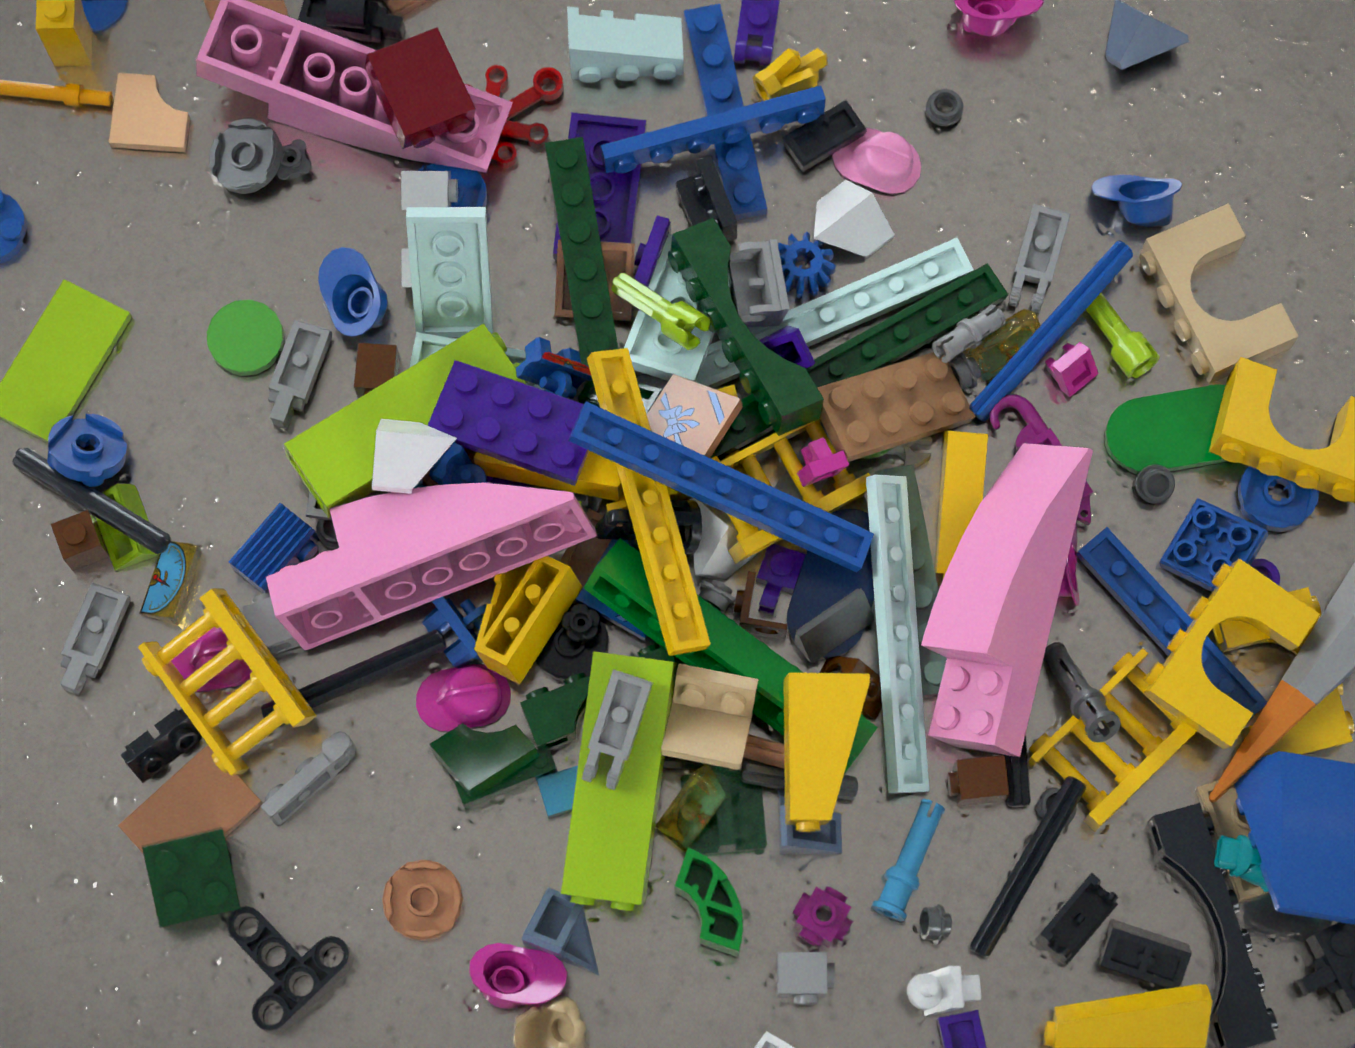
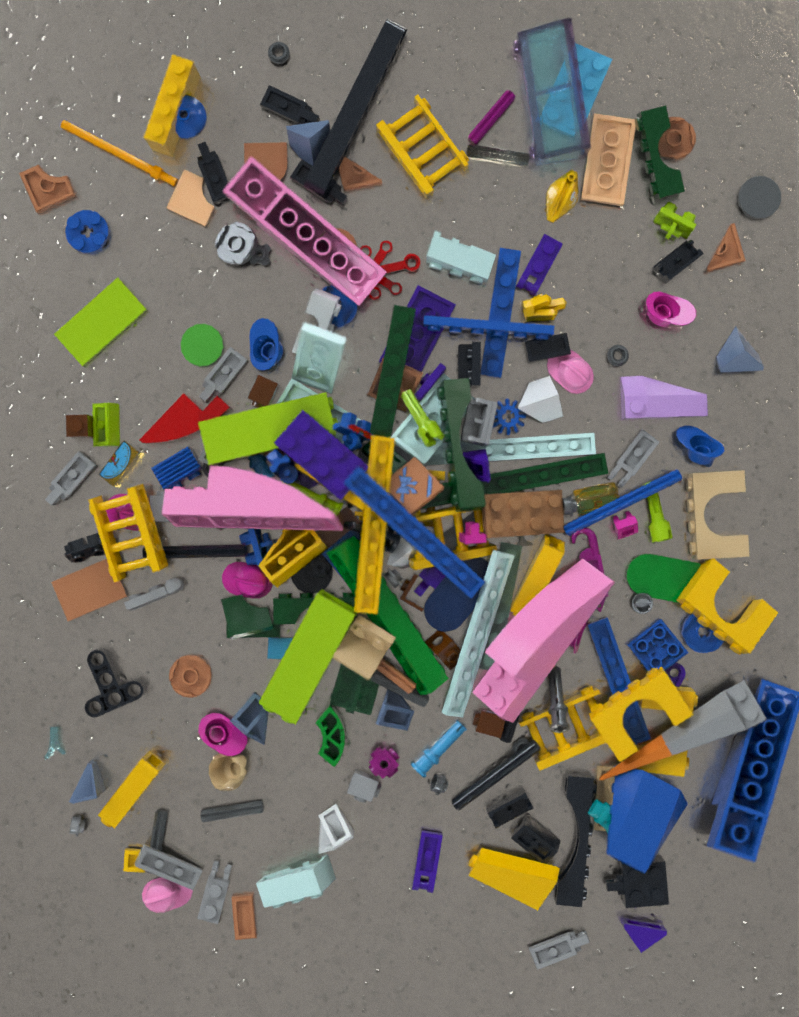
camera: 20 degrees right, 15 degrees up
black axle [12,448,171,554] -> none
blue plate [47,414,127,487] -> none
dark green brick [142,827,241,928] -> none
dark red brick [365,27,476,149] -> none
white slope [372,419,457,494] -> none
light grey hinge [582,670,654,790] -> none
clear yellow slope [656,763,727,852] -> none
yellow slope [784,673,870,832] -> none
dark grey slope [795,588,874,663] -> none
white hips [907,966,981,1016] -> none
light grey pin [932,305,1006,363] -> none
none -> red slope [139,393,232,444]
none -> black hinge [197,142,229,204]
none -> lavender wedge [620,376,708,420]

